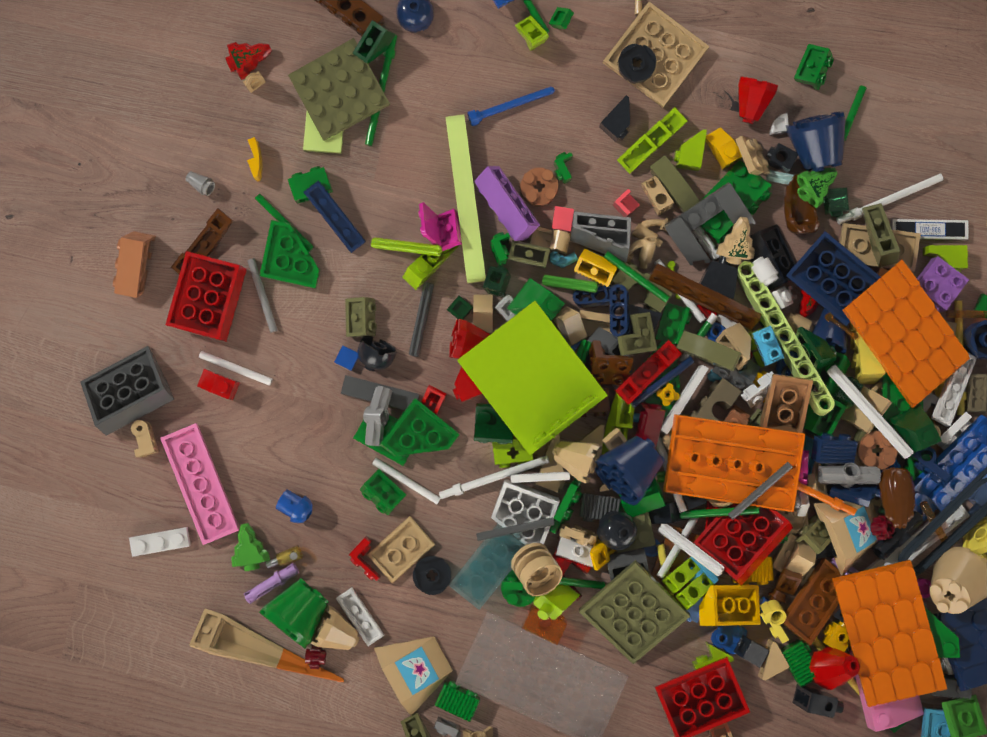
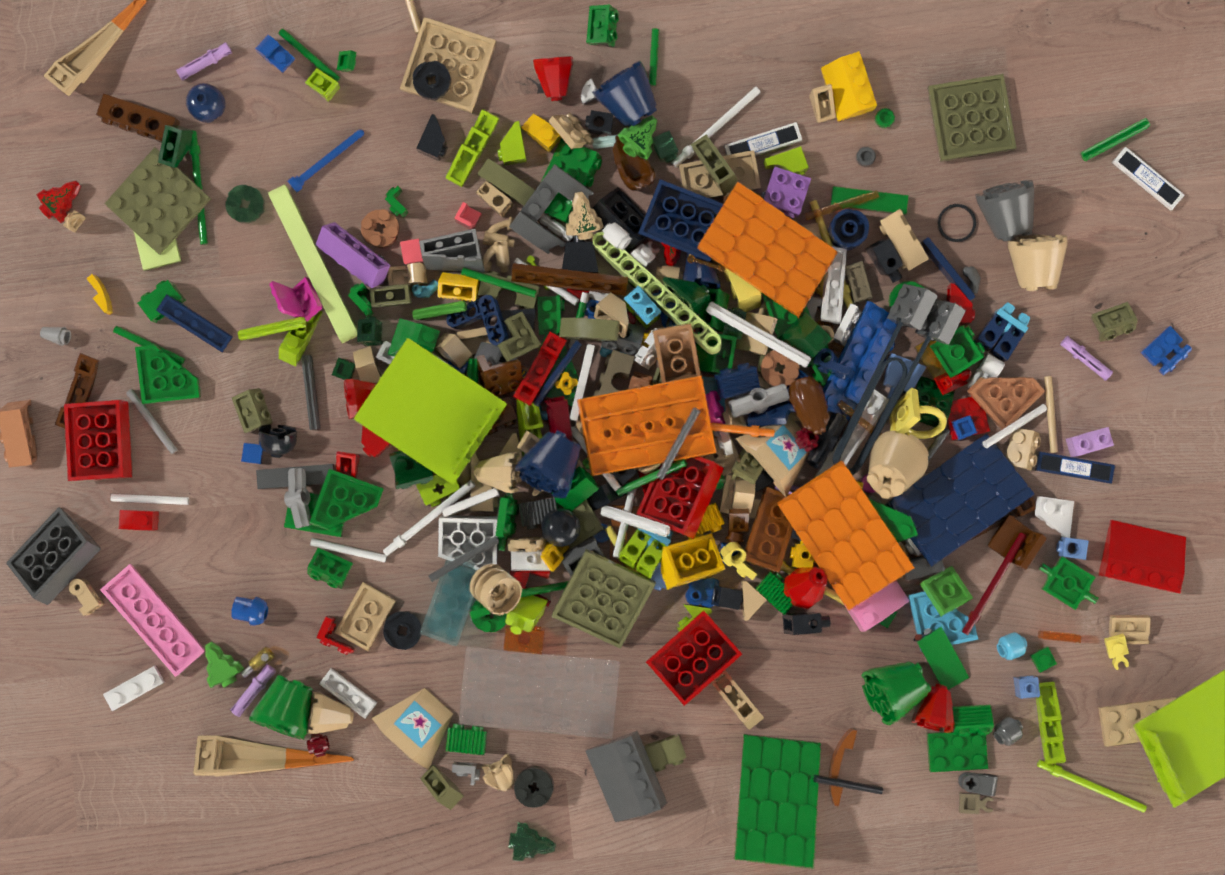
camera: 20 degrees left, 0 degrees up
none -> clear green plate [225,185,265,224]

